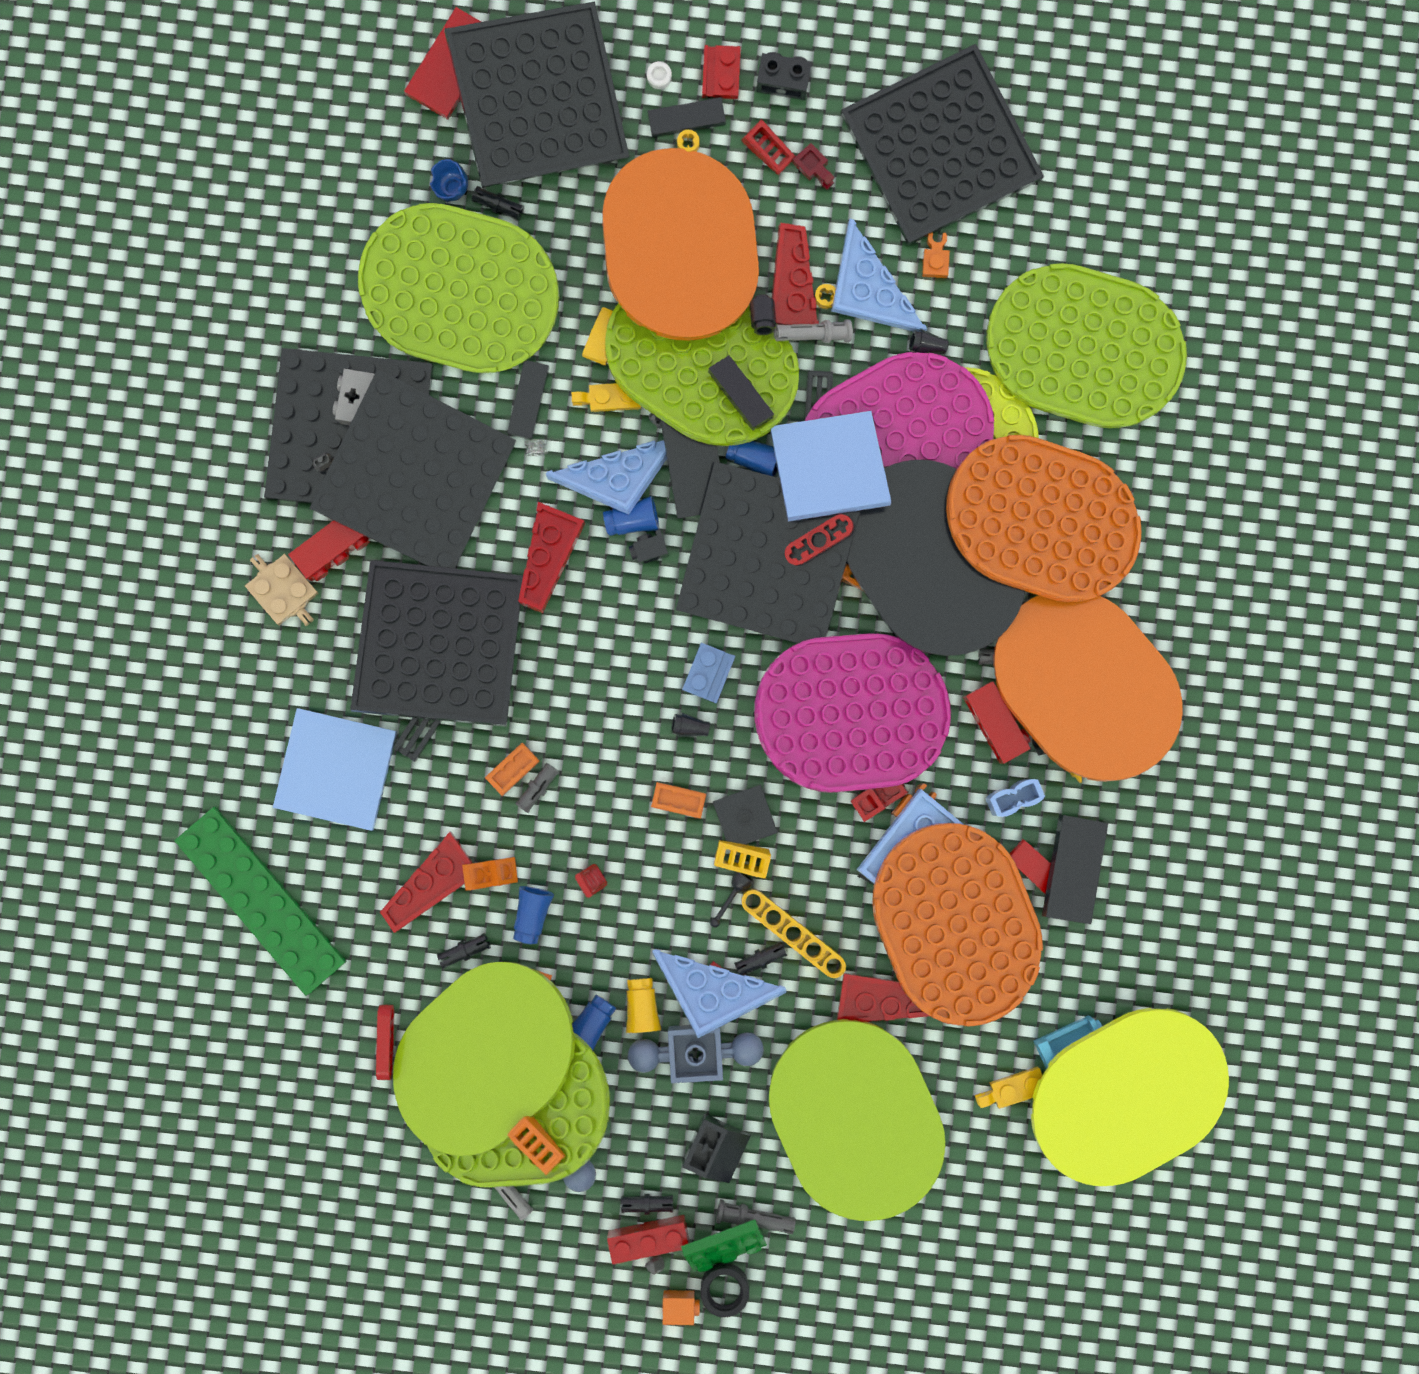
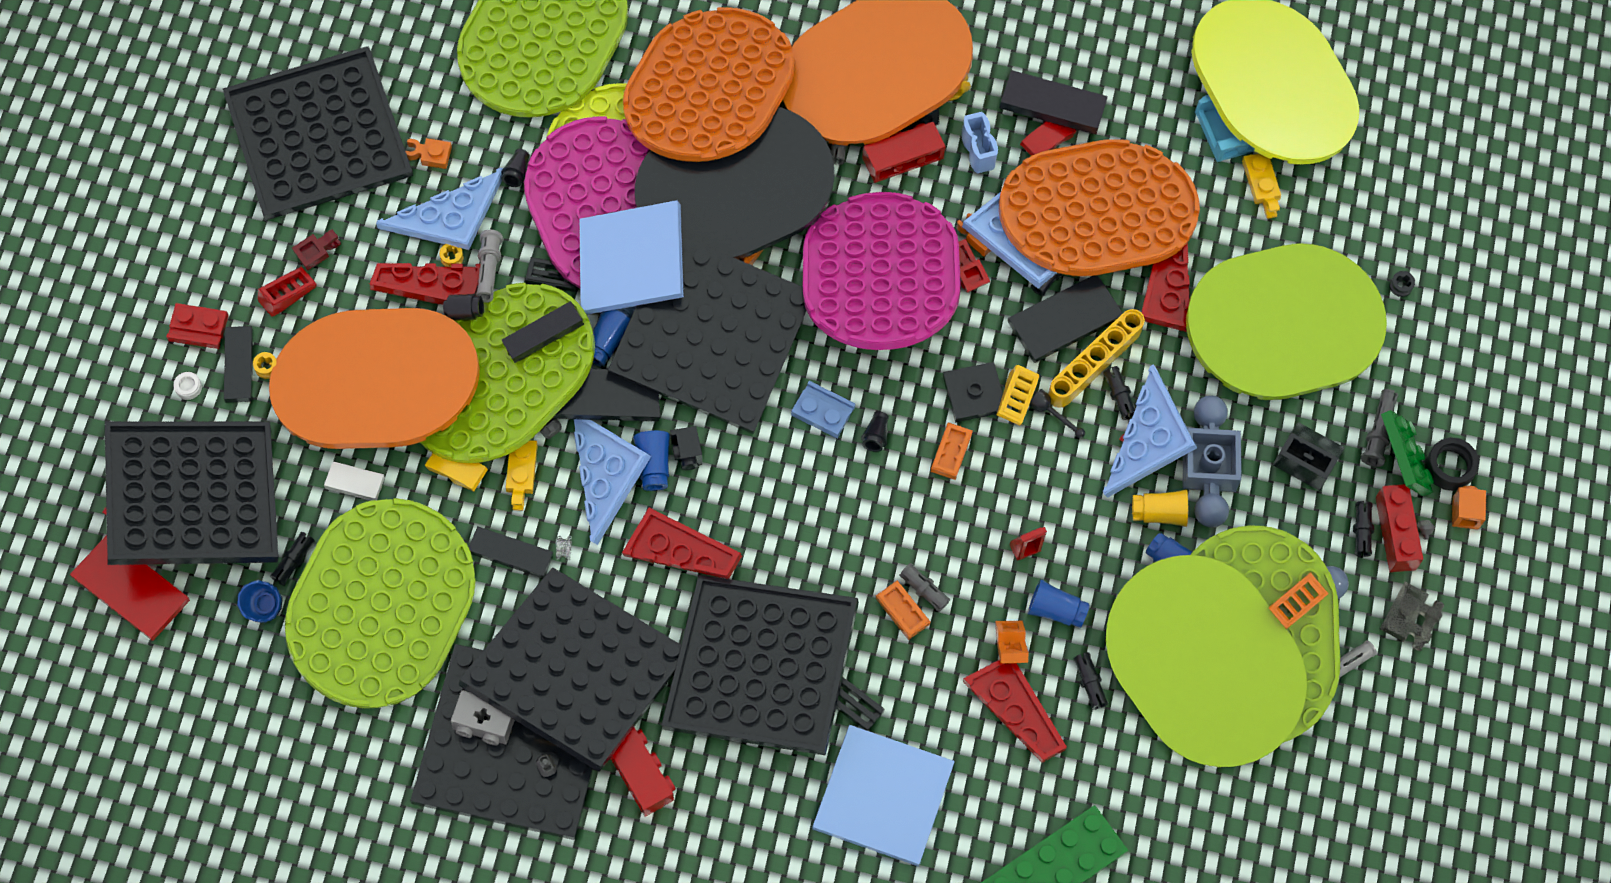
camera: 90 degrees left, 20 degrees down
tan plate [245,554,319,626] -> none
red beam [376,1005,395,1080] -> none
black brick [756,52,812,100] -> none
red beam [785,514,854,565] -> none
none -> white tile [324,462,385,501]
none -> black tile [1008,275,1123,363]
none -> clear smoke plate [1380,582,1445,651]
none -> black bush [1390,271,1415,297]

